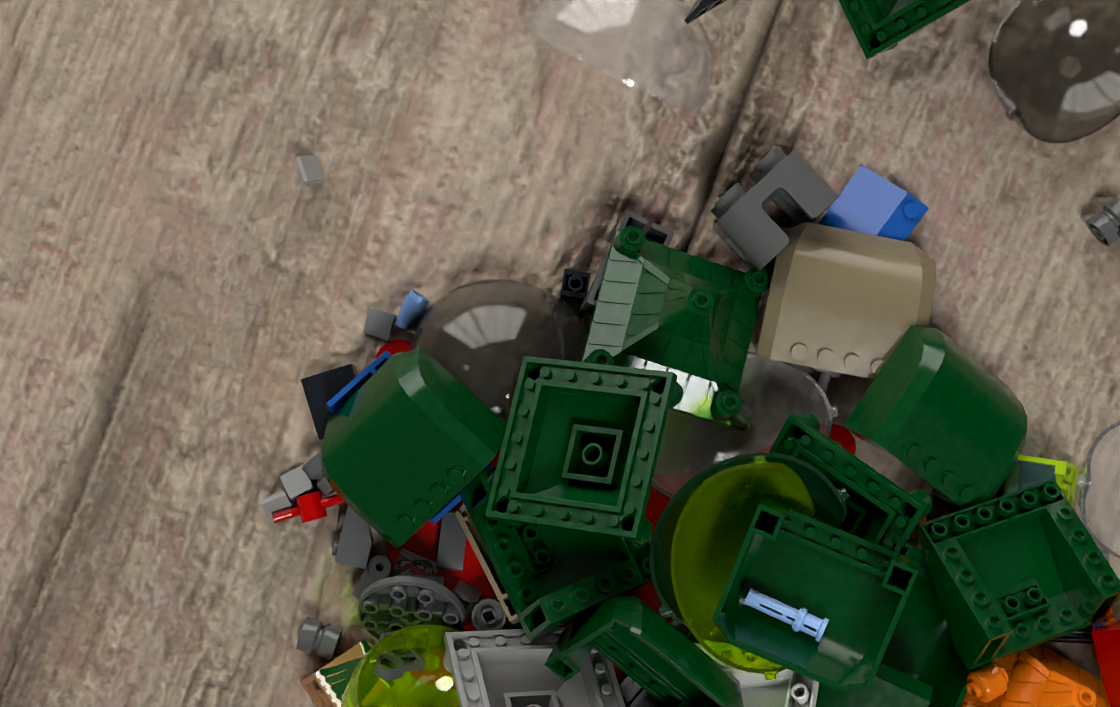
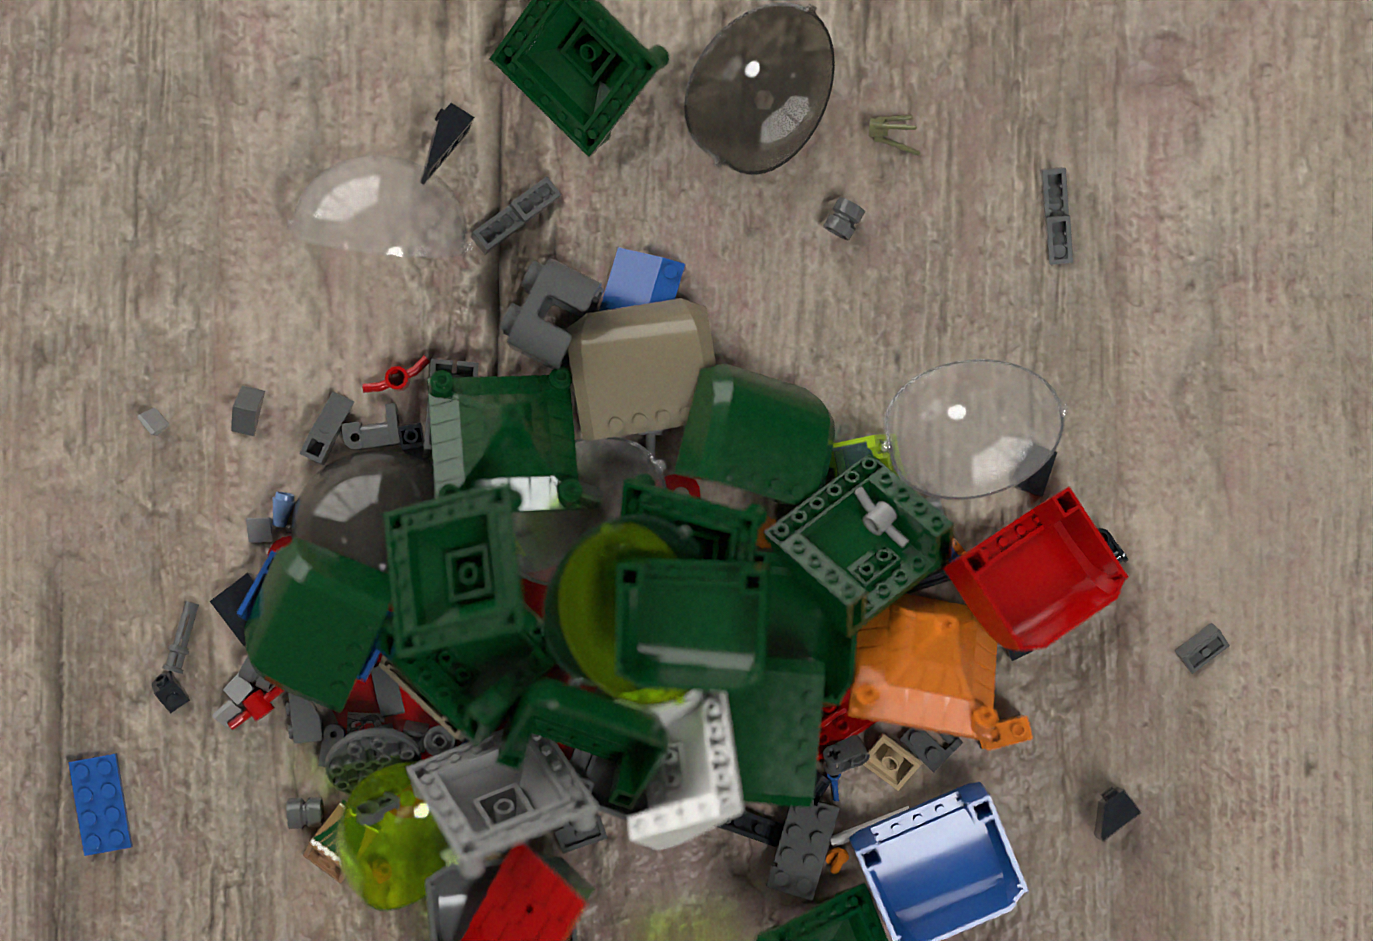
camera: 15 degrees left, 0 degrees up
light blue pin [744,588,829,642] -> none
orange head [966,663,1009,703] -> none
none -> blue plate [68,753,133,856]
none -> black bracket [151,671,190,714]
none -> dark grey pin [162,601,199,674]
none -> dark grey slope [231,385,265,436]
none -> dark grey slope [299,392,354,465]
none -> dark grey piece [341,403,401,451]
none -> red piece [362,356,430,393]
none -> dark grey slope [471,177,562,255]
none -> light grey piece [855,487,909,548]

